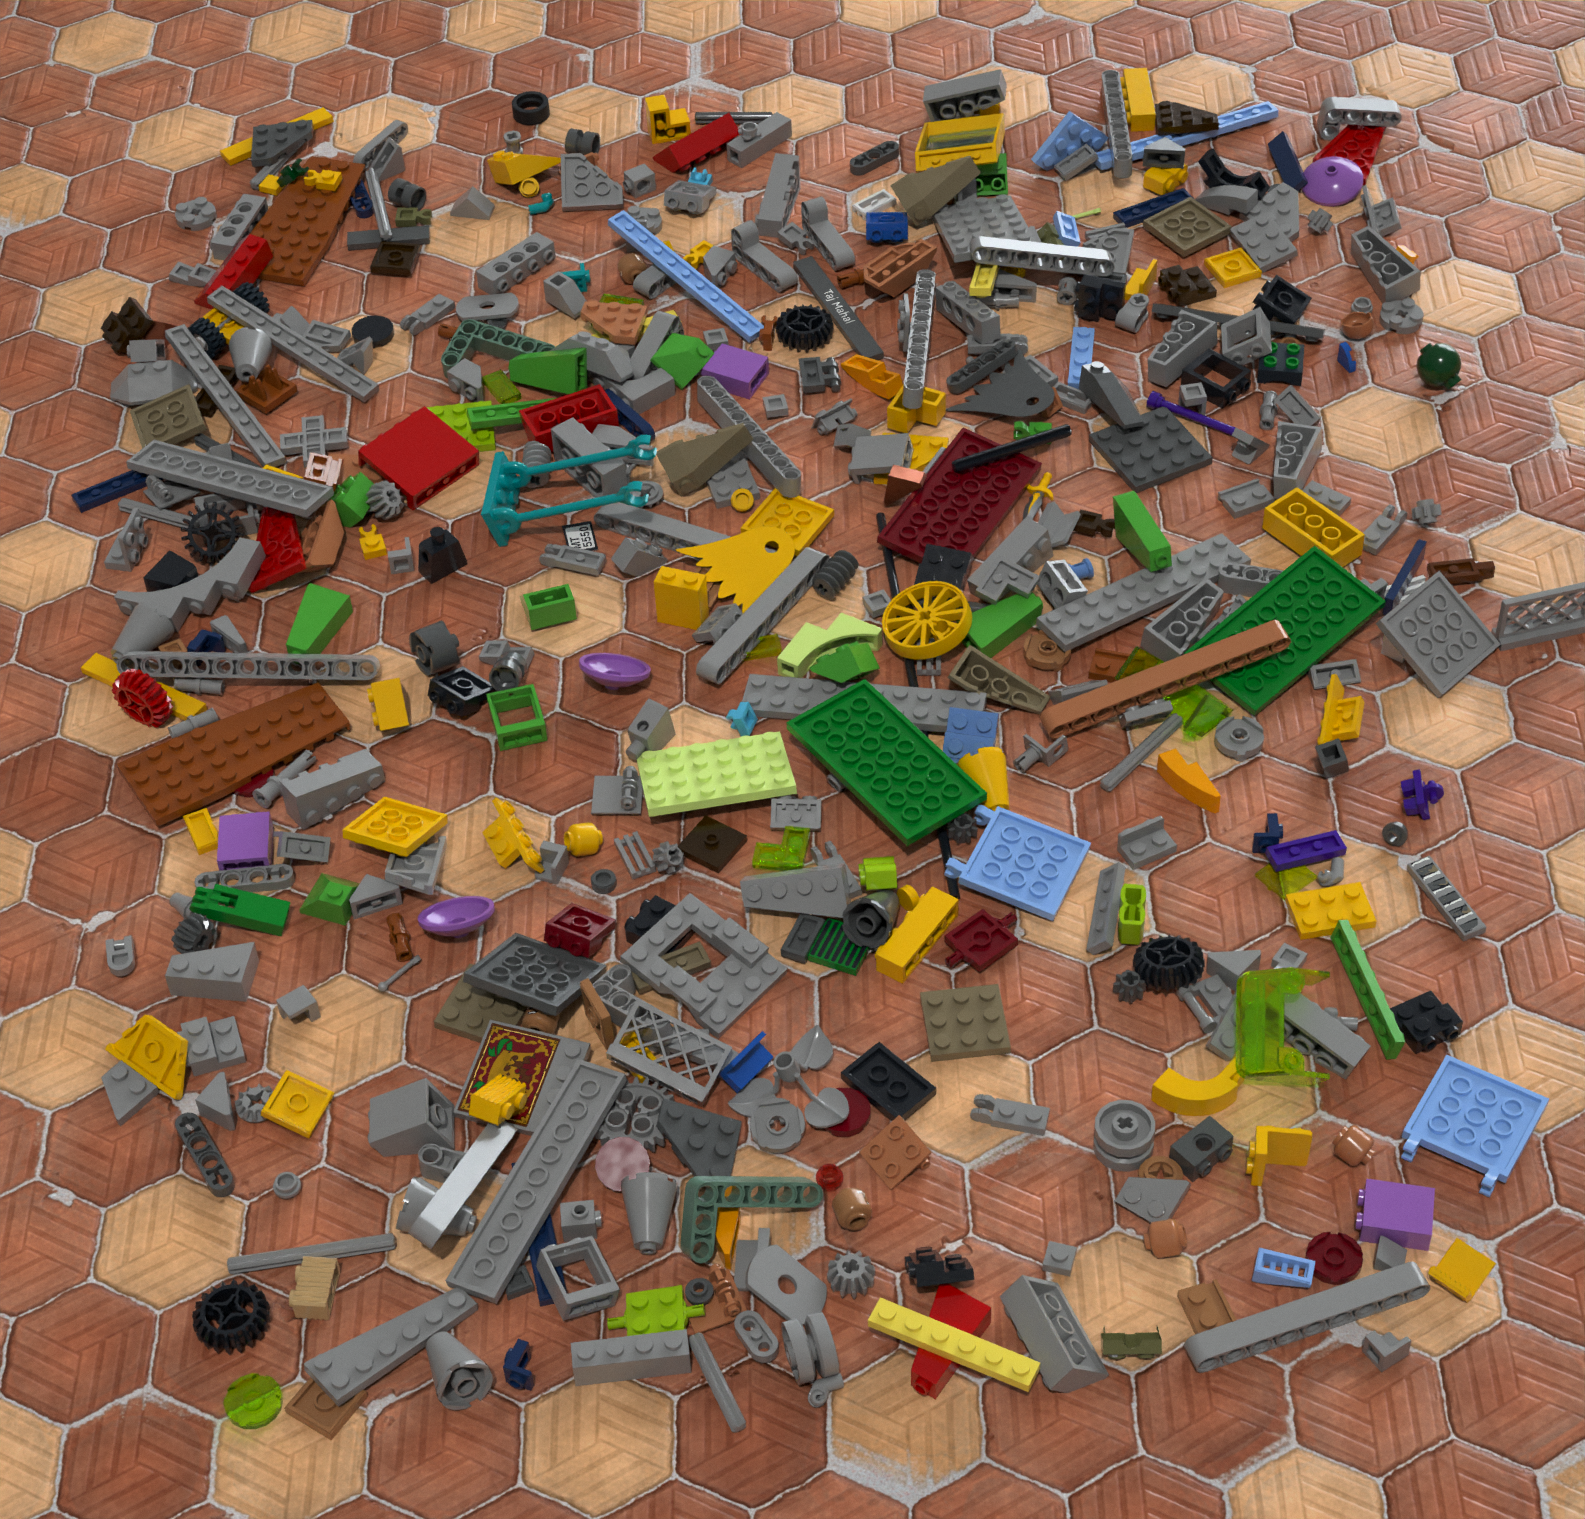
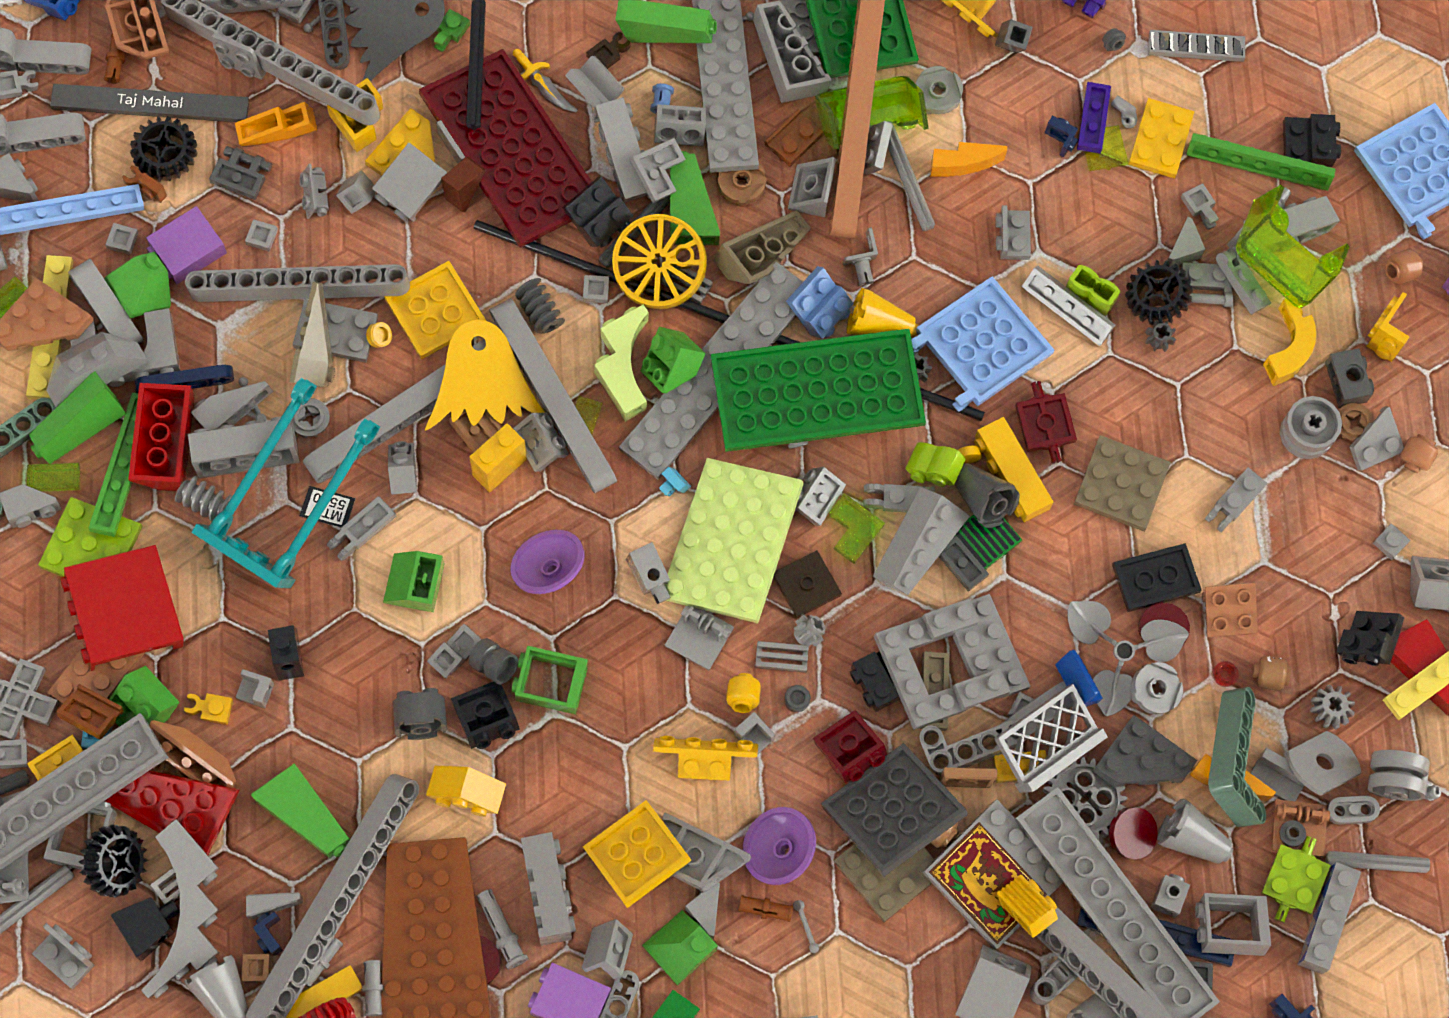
camera: 70 degrees left, 25 degrees up
light grey gear [366,480,404,520] -> none

